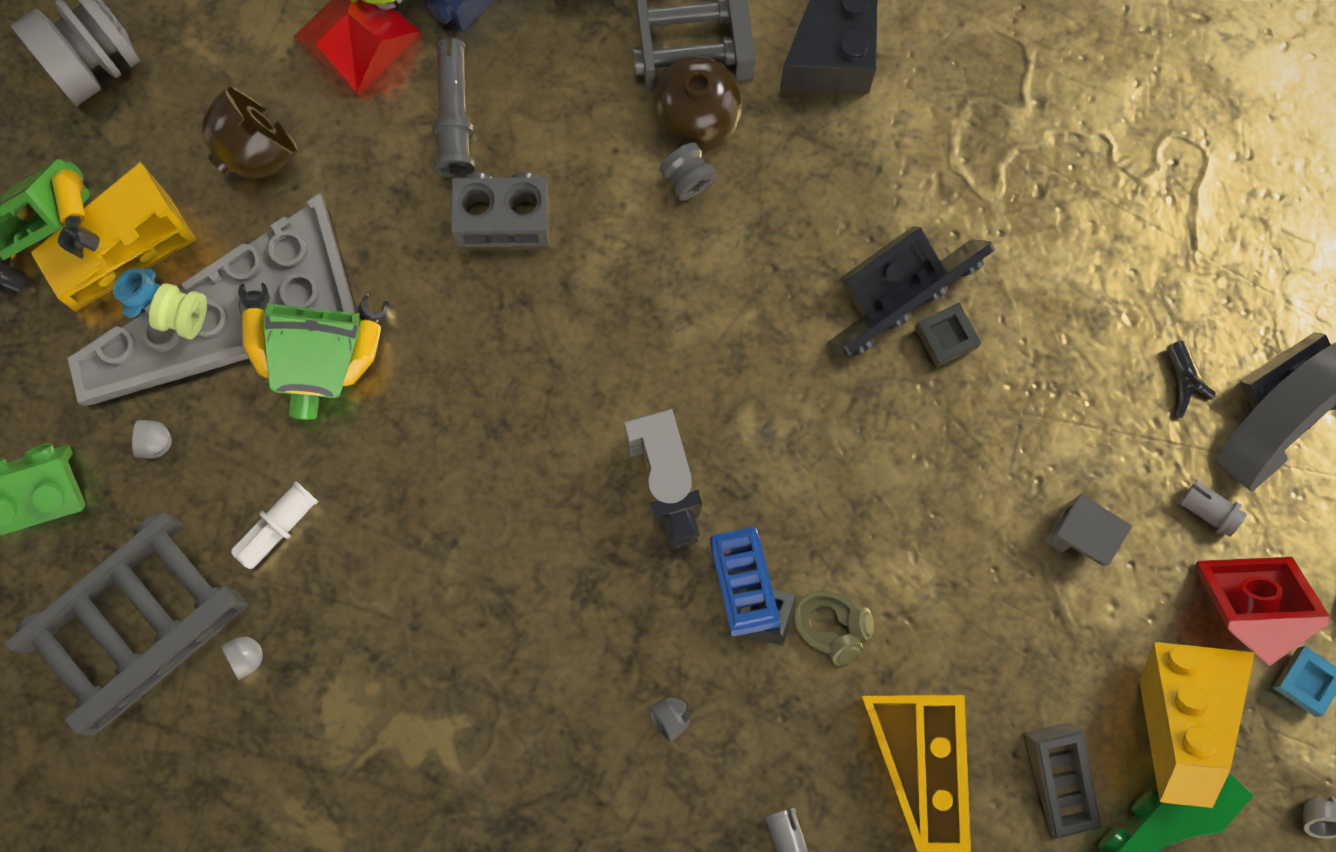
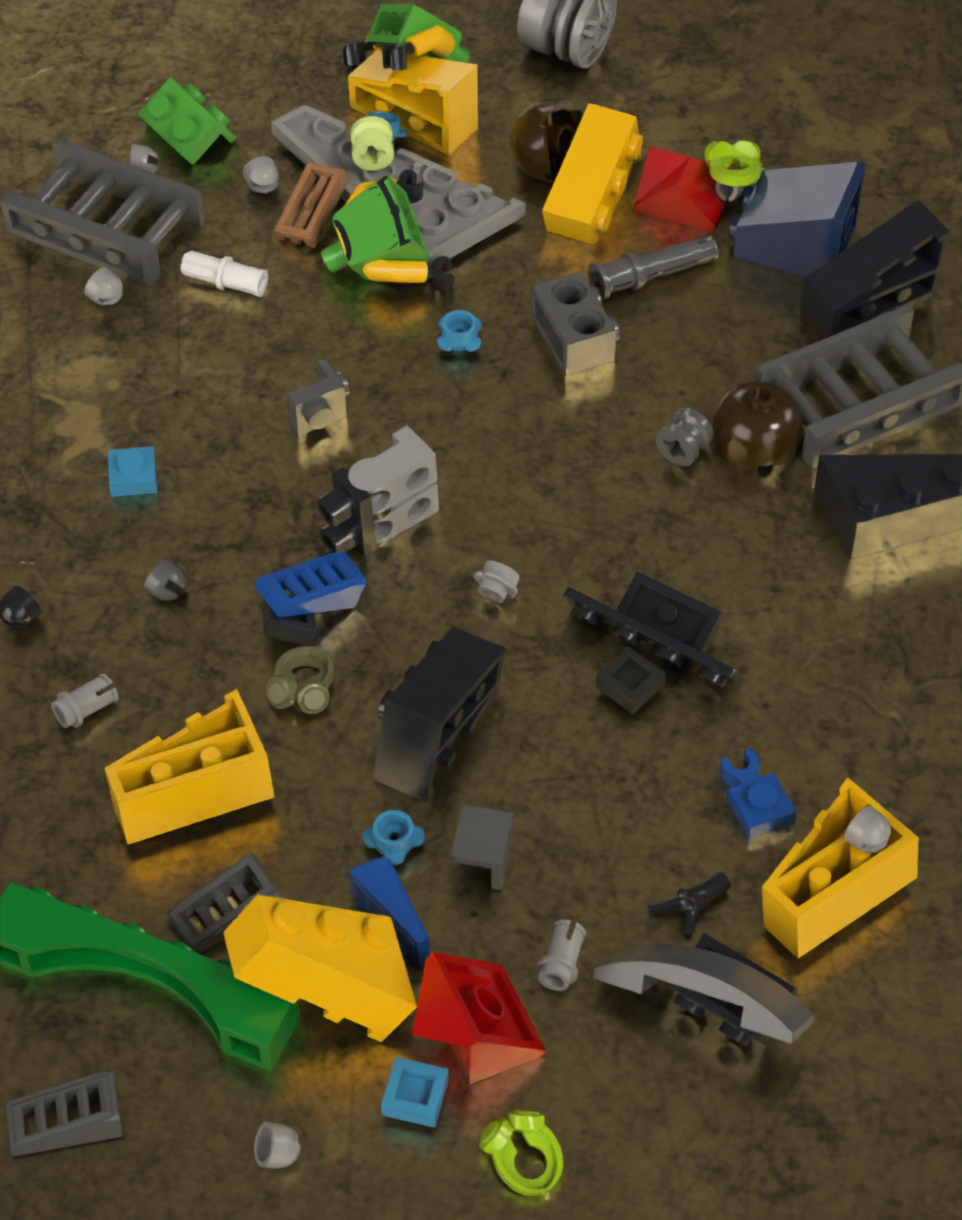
camera: 70 degrees right, 25 degrees down
none -> dark azure plate [108,446,158,497]
none -> light grey hinge [130,144,159,174]
none -> medium nougat tile [273,161,349,248]
none -> dark grey bracket [287,359,350,436]
none -> blue slope [349,856,430,970]
none -> dark azure plate [363,810,425,865]
none -> black wedge [373,627,505,802]
none -> dark azure plate [437,310,482,351]
none -> light grey plate [474,561,520,603]
none -> yellow wedge [542,103,643,245]
none -> blue plate [720,748,797,839]
none -> yellow wedge [762,777,919,958]
none -> light grey hinge [844,805,891,853]

